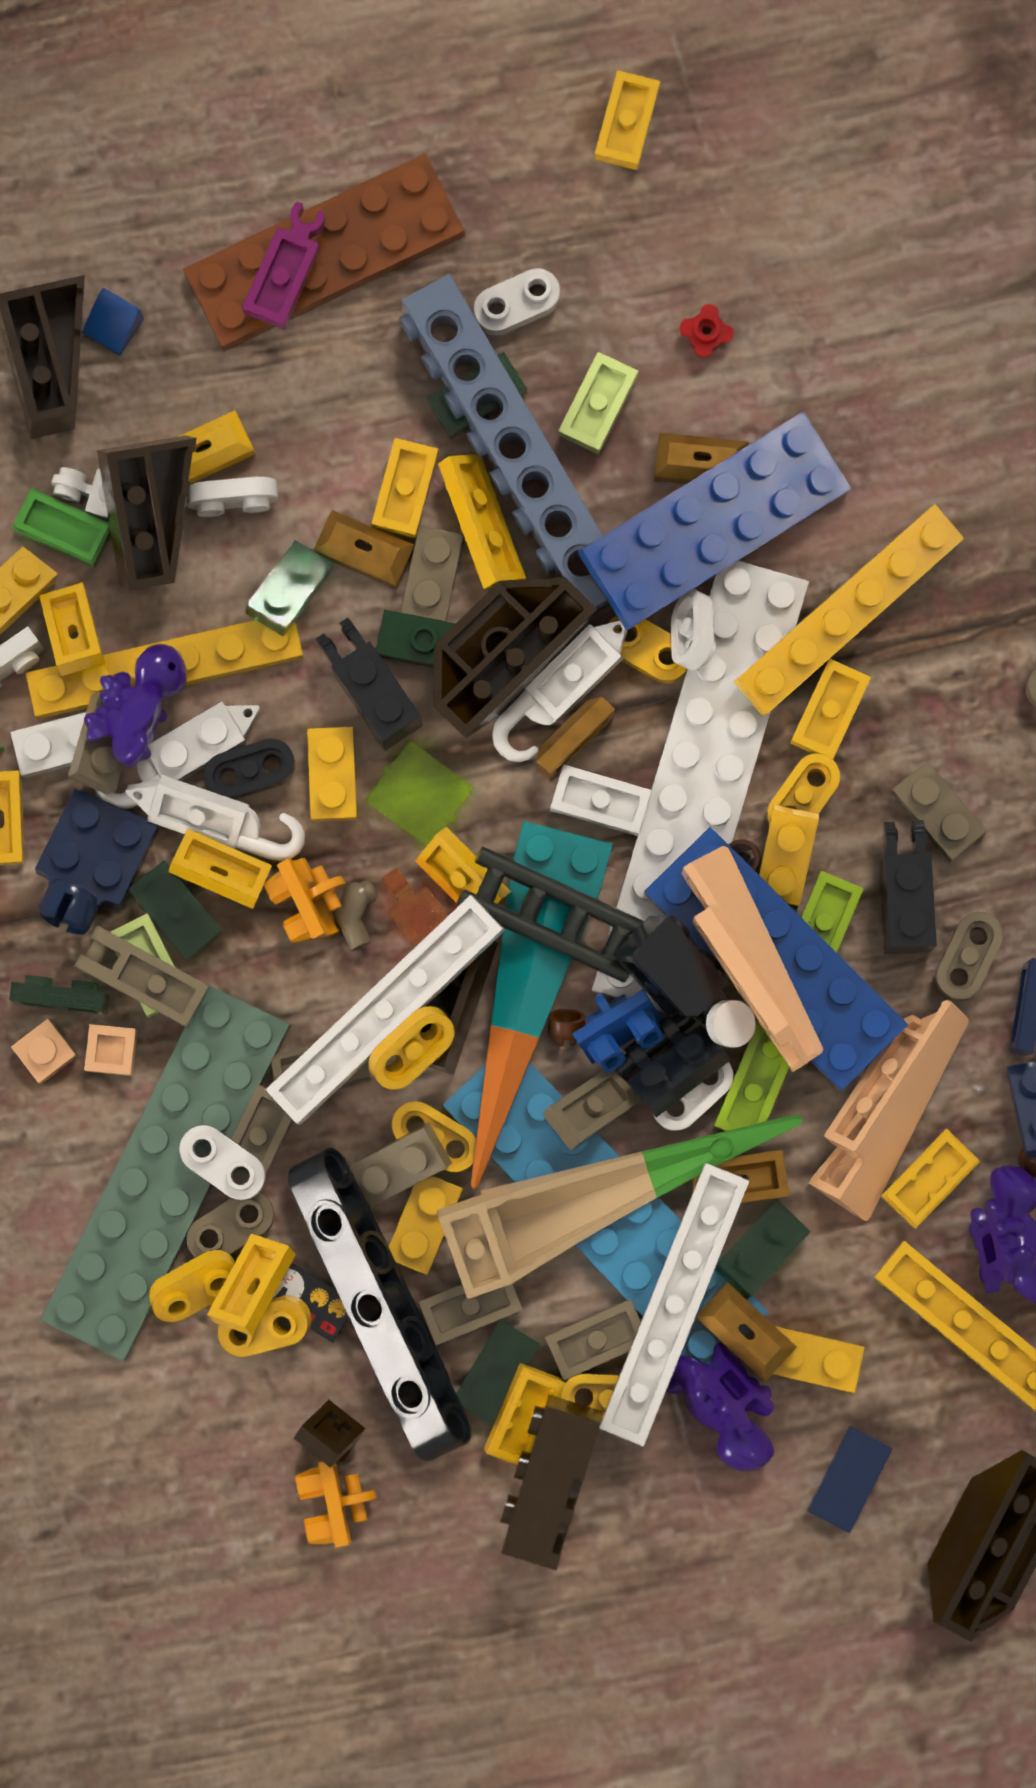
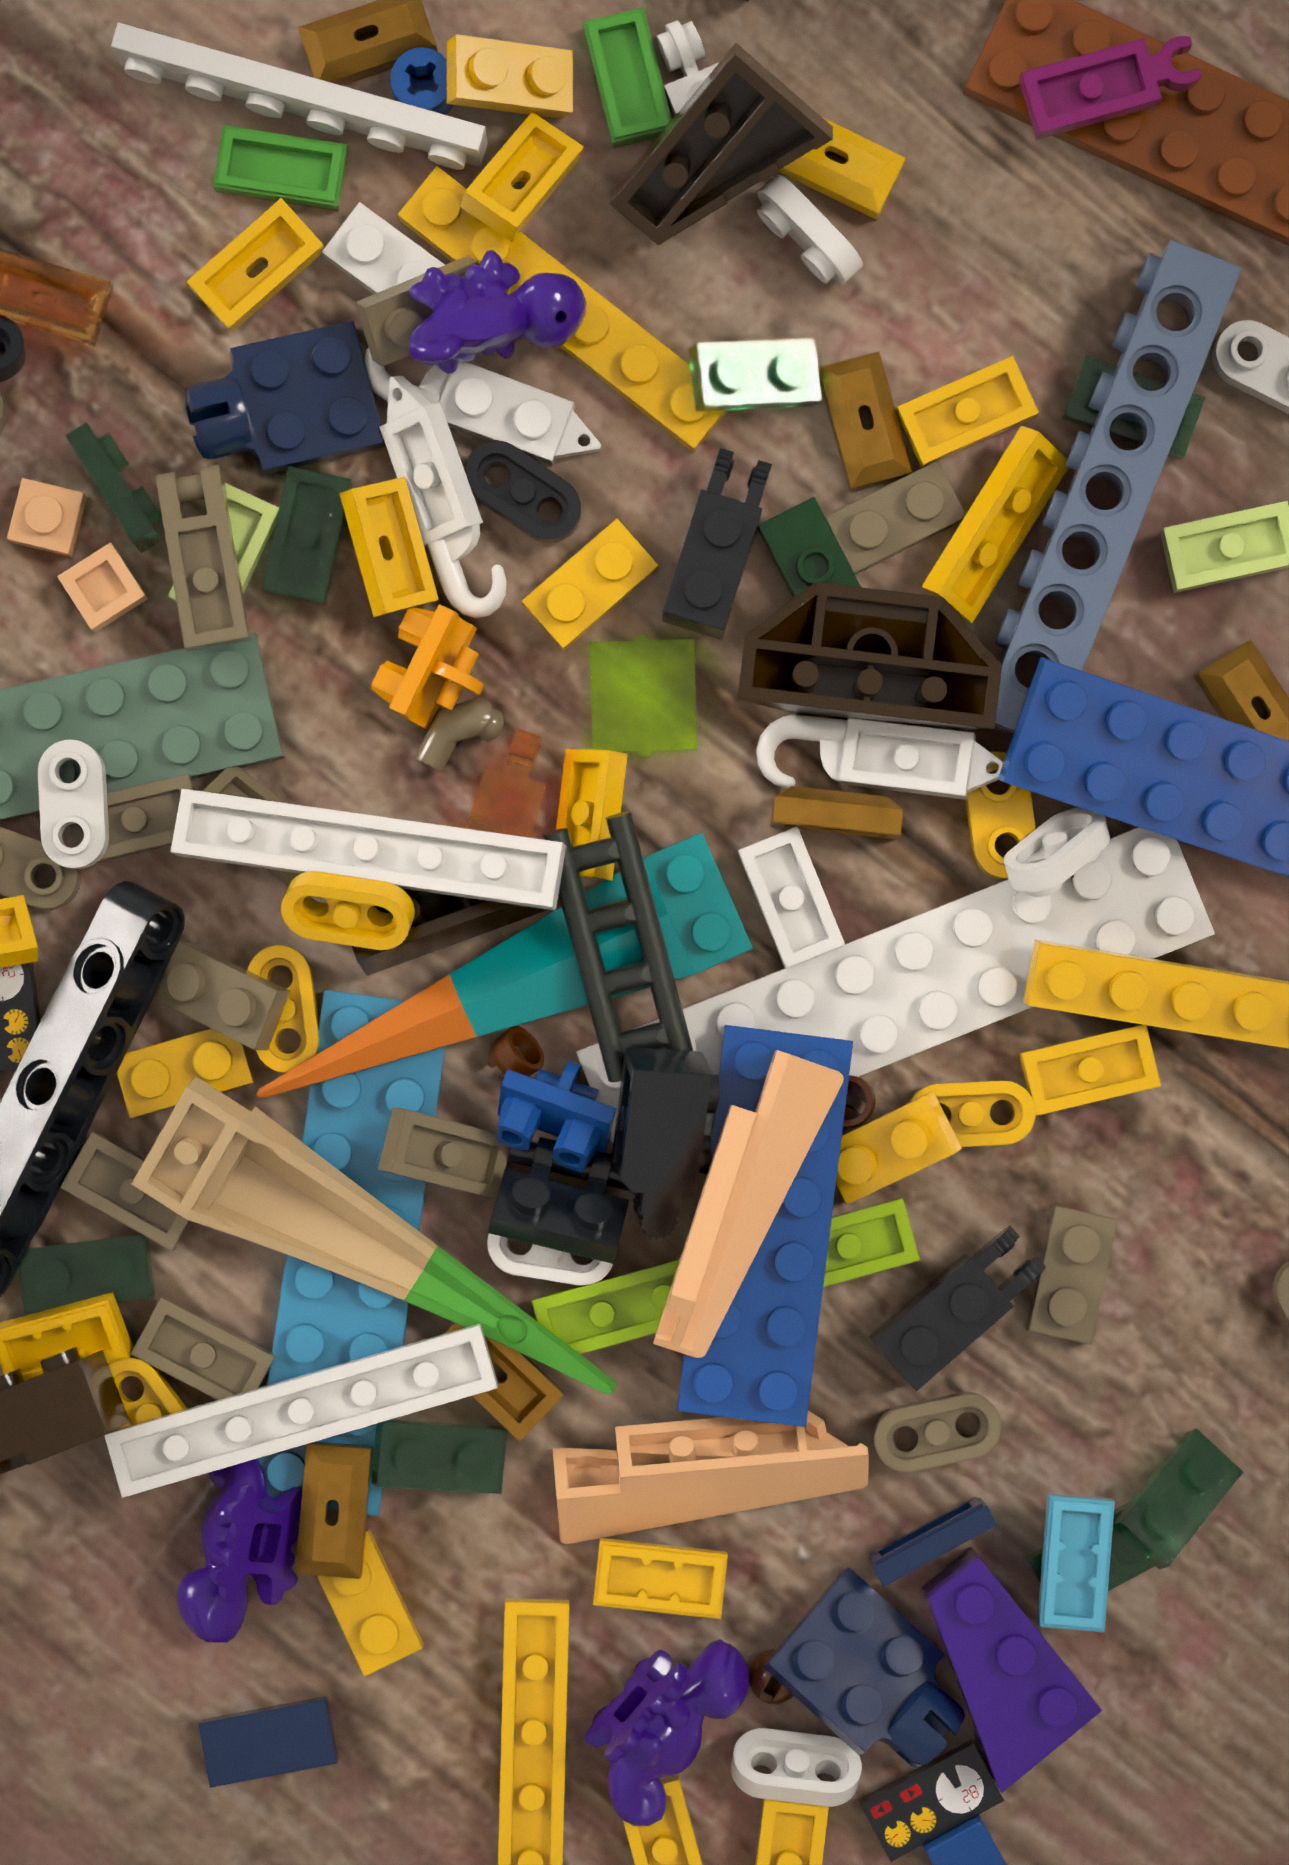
camera: 45 degrees right, 5 degrees up
white tile [706,1000,756,1047] -> none

